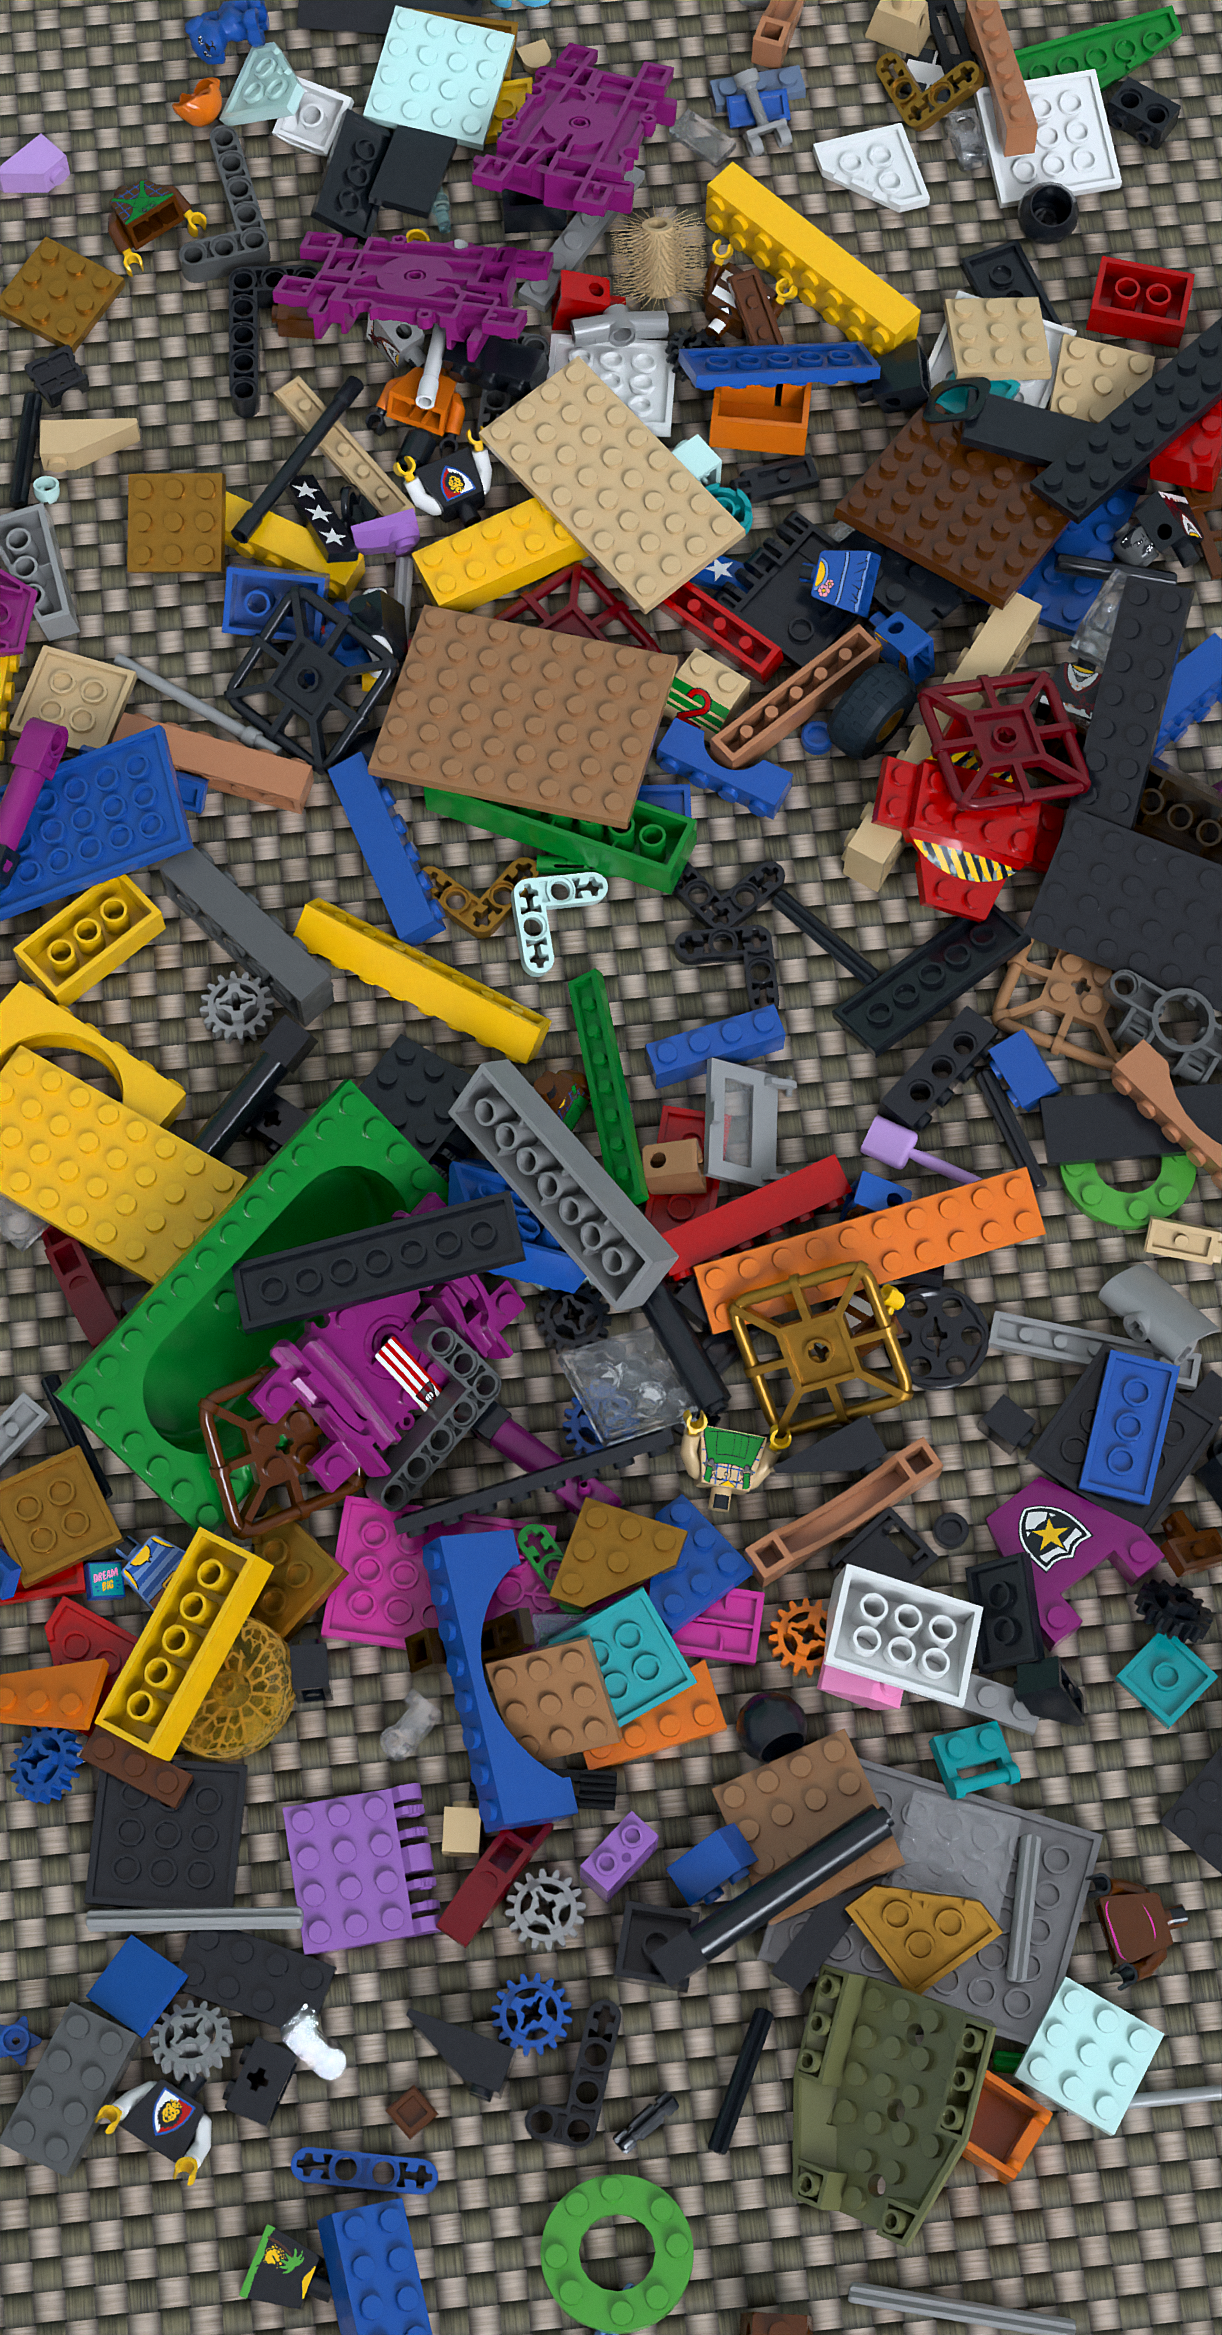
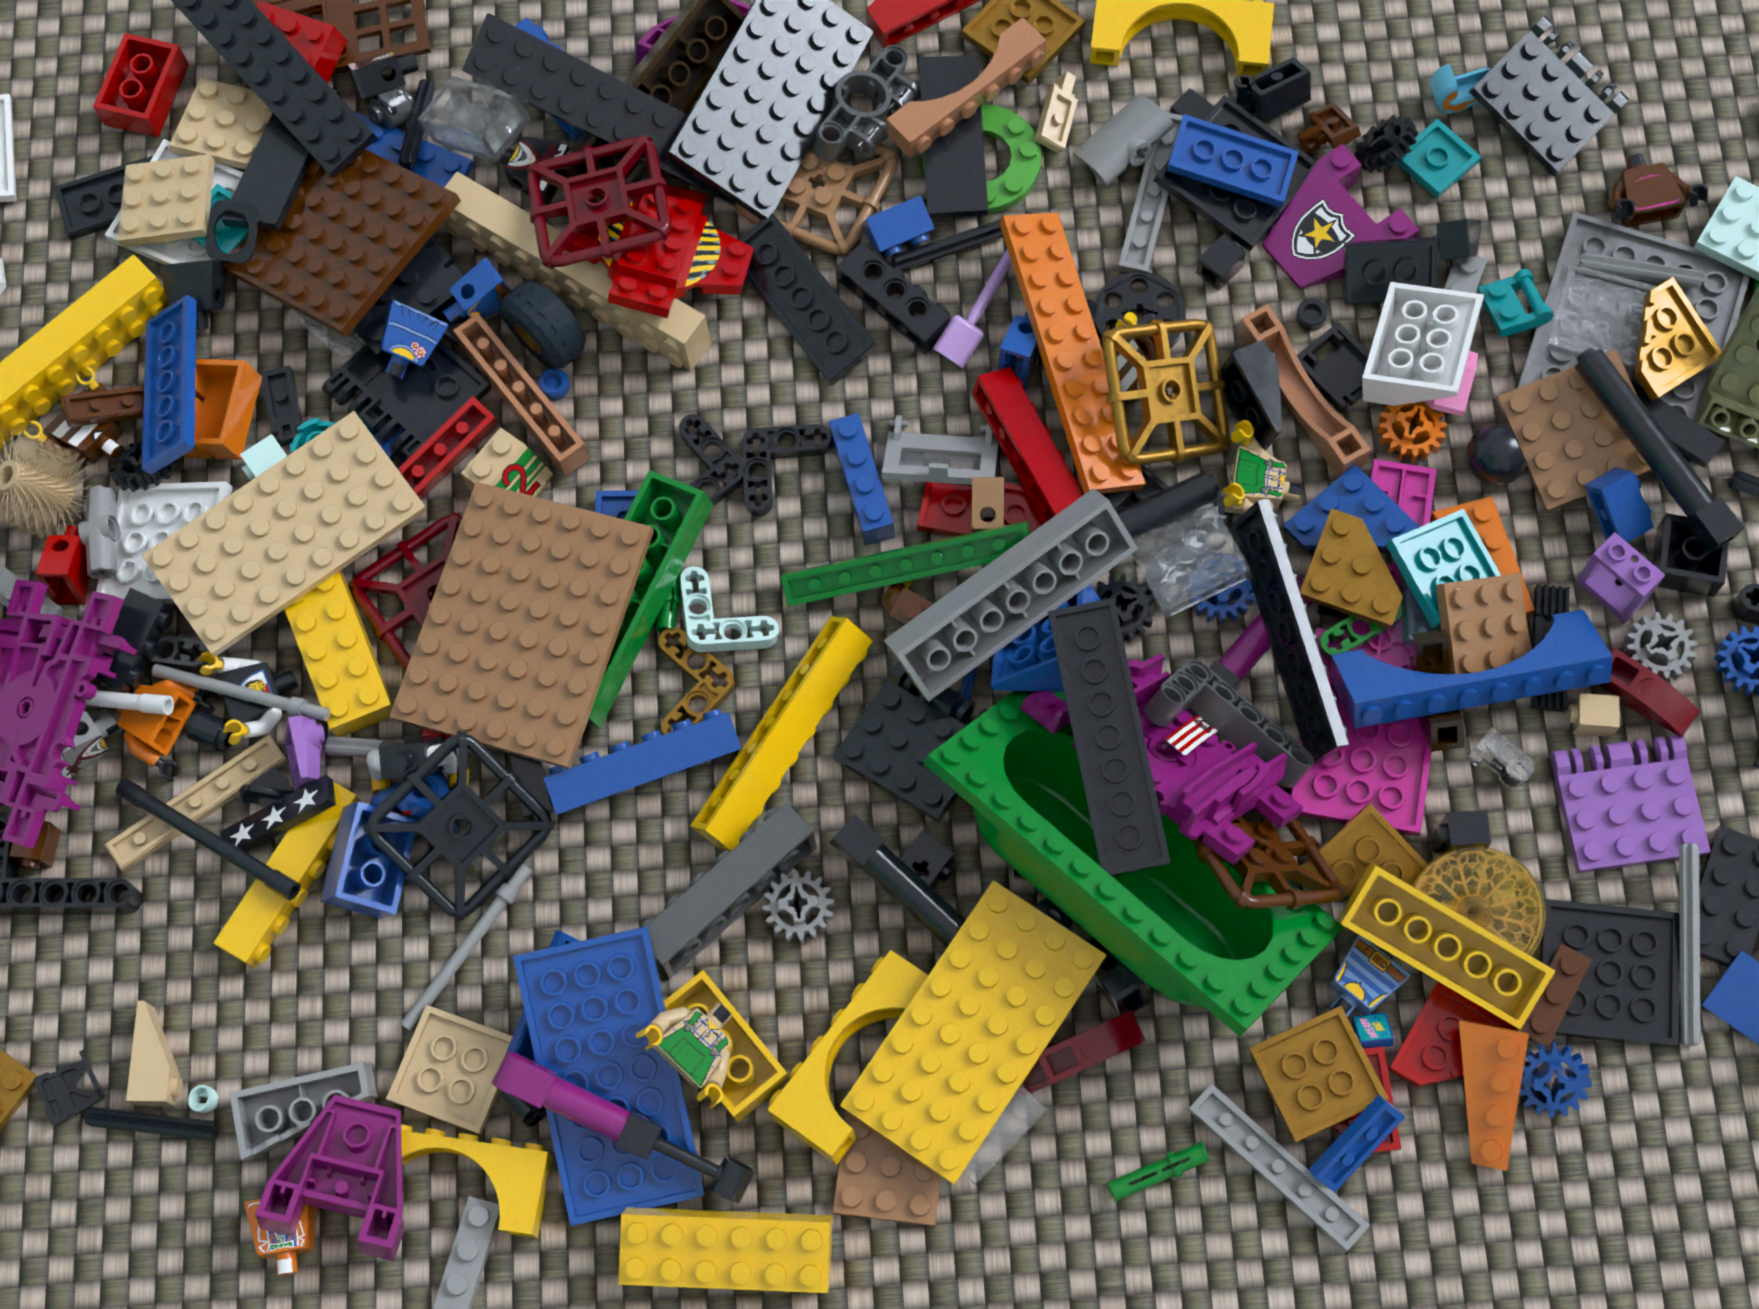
camera: 80 degrees left, 0 degrees up
black axle [41,1374,113,1500] -> none
nougat brick [112,712,314,815] -> none
pearl gold plate [127,473,226,573] -> none
blue arch [656,717,793,820] -> none
black axle [772,890,880,986] -> none
black helmet [1017,181,1079,246] -> none
none -> light grey bar [152,664,330,721]
none -> torso [636,1002,732,1109]

